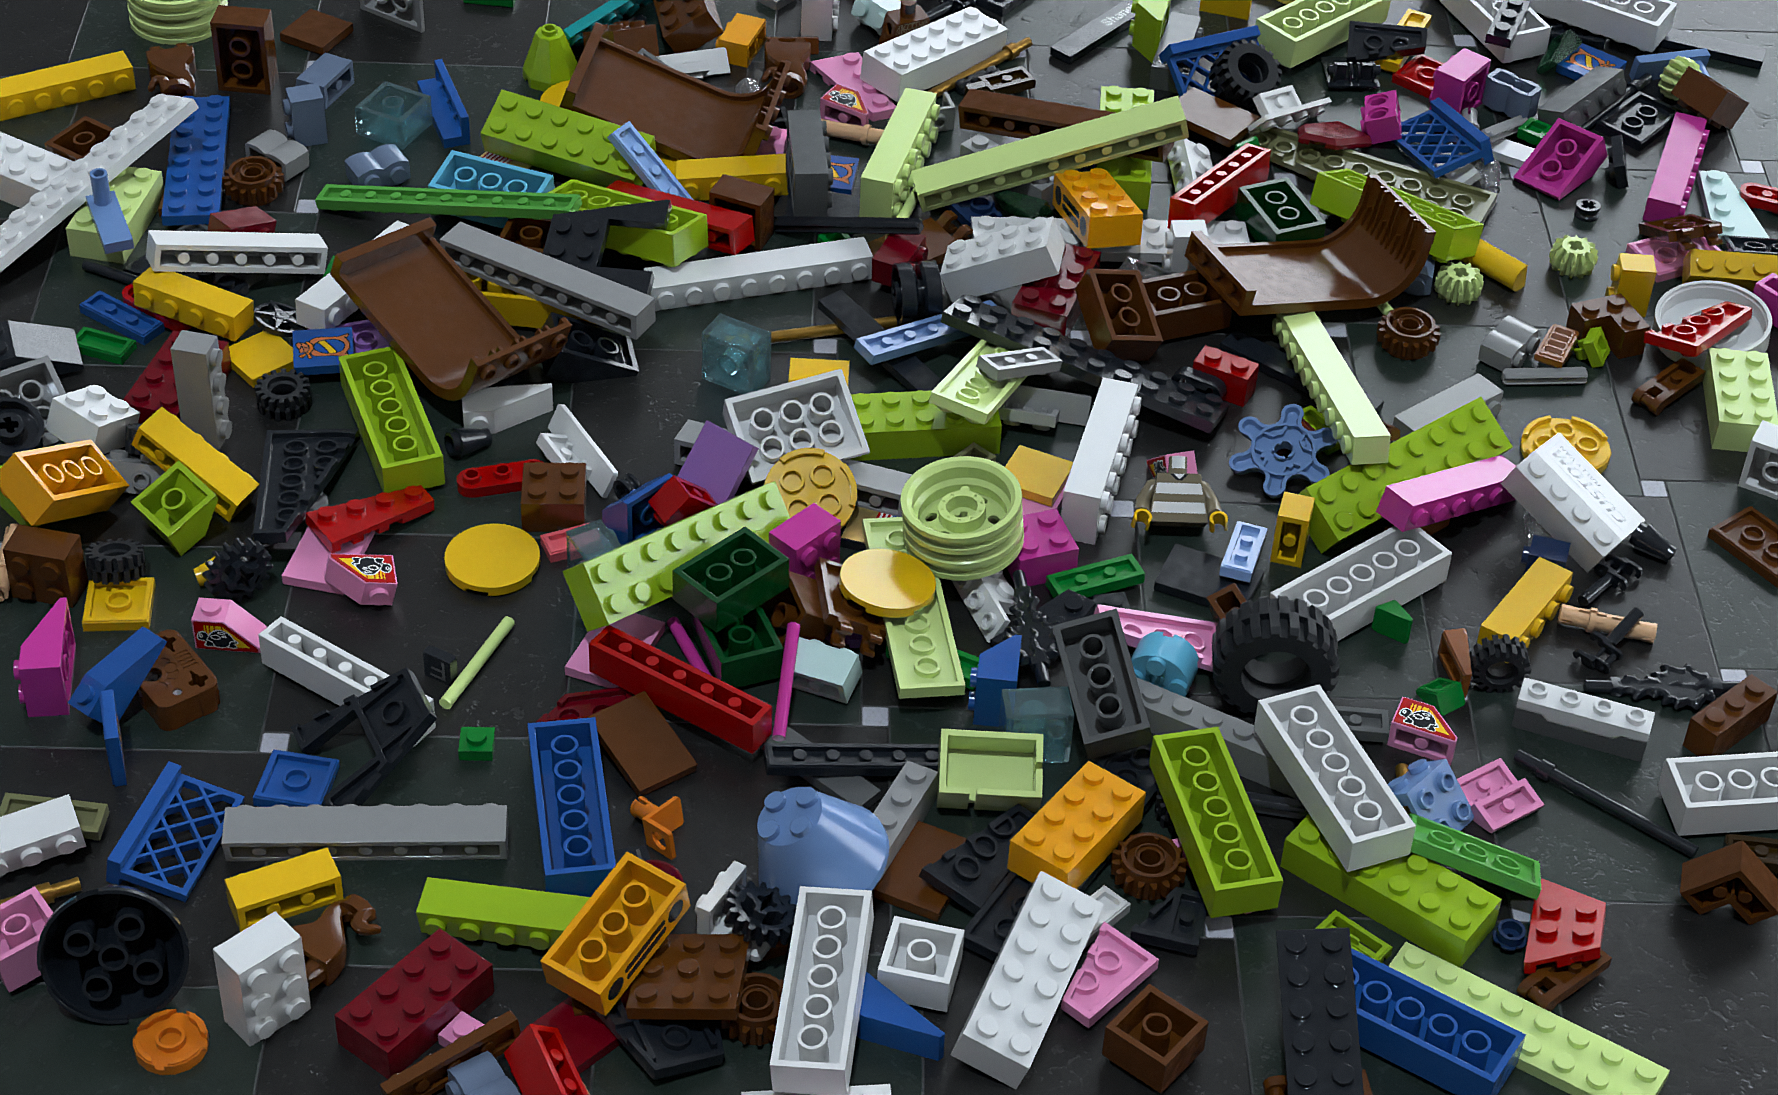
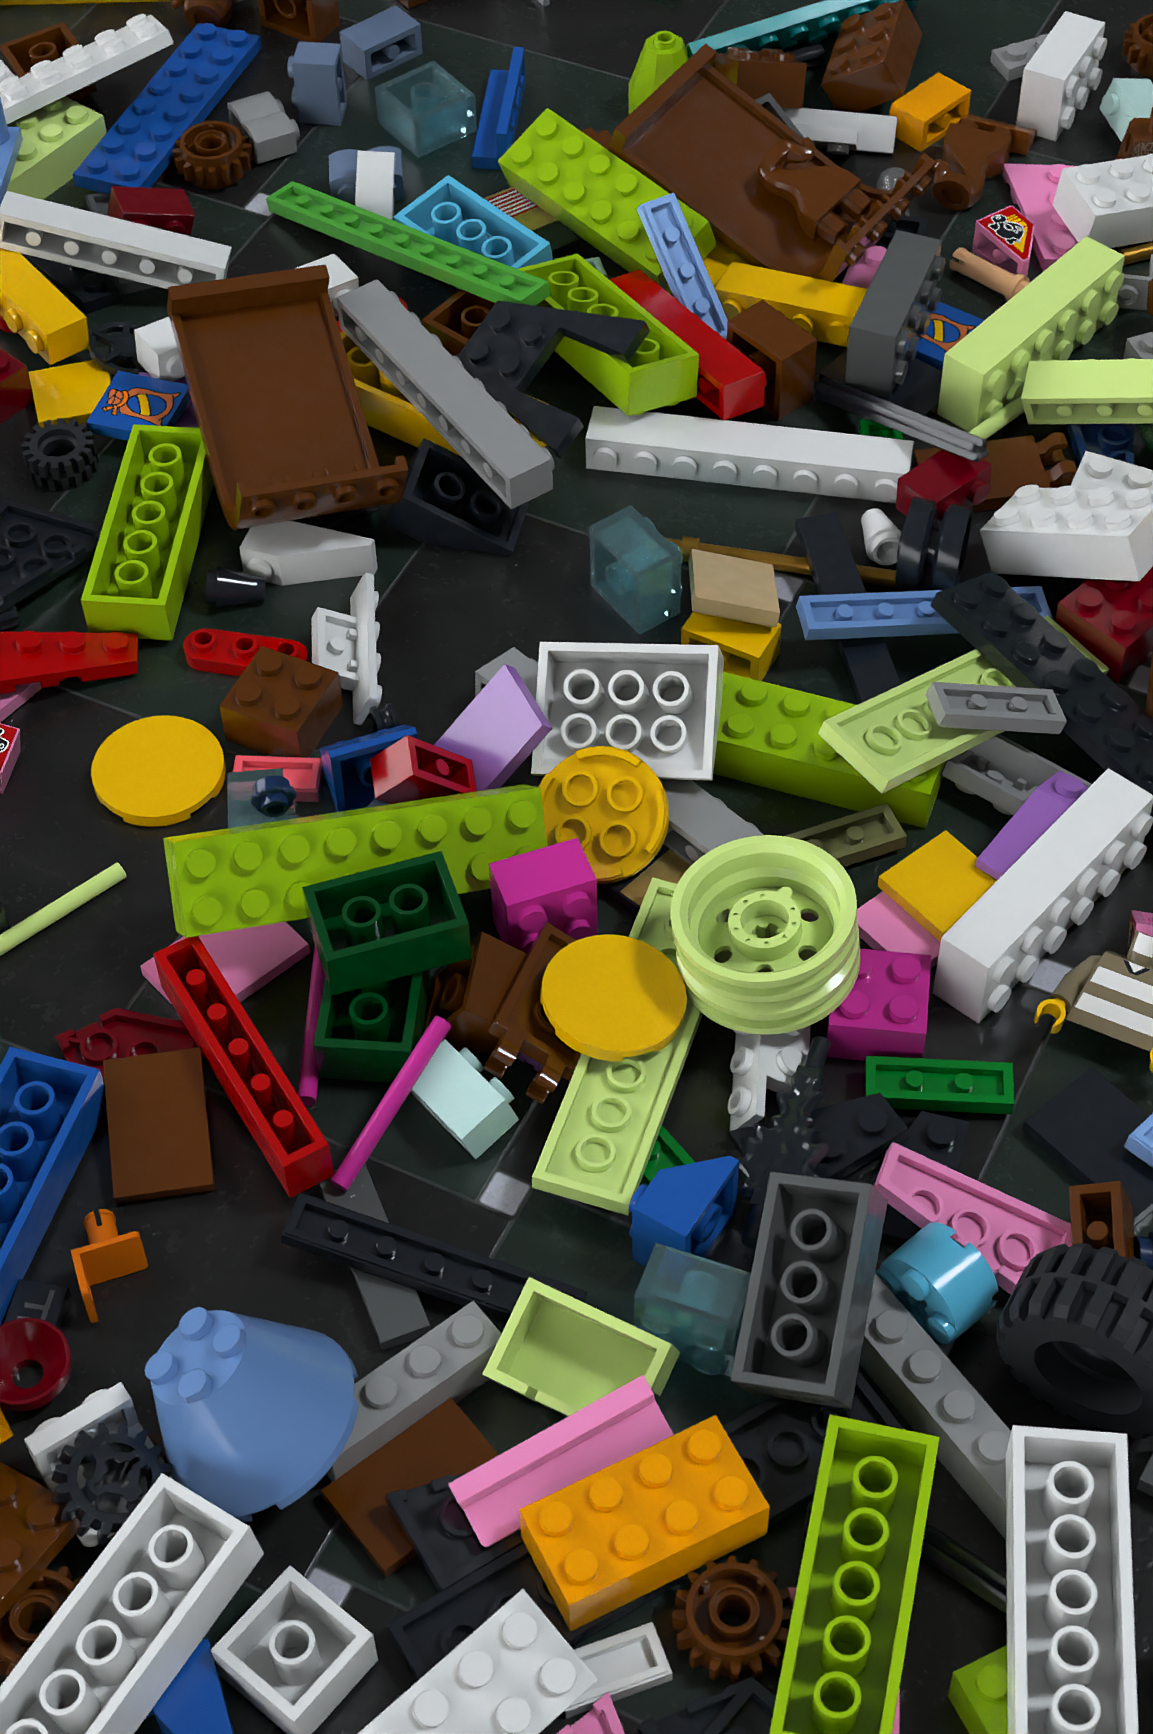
camera: 30 degrees right, 10 degrees up
none -> dark blue plate [250,776,296,817]
none -> white slope [355,151,395,220]
none -> bright pink panel [448,1375,674,1547]
none -> tan tile [688,549,780,627]
none -> reddish brown hips [758,137,872,245]
none -> white cone [861,508,901,565]
none -> medium lavender slope [975,771,1089,880]

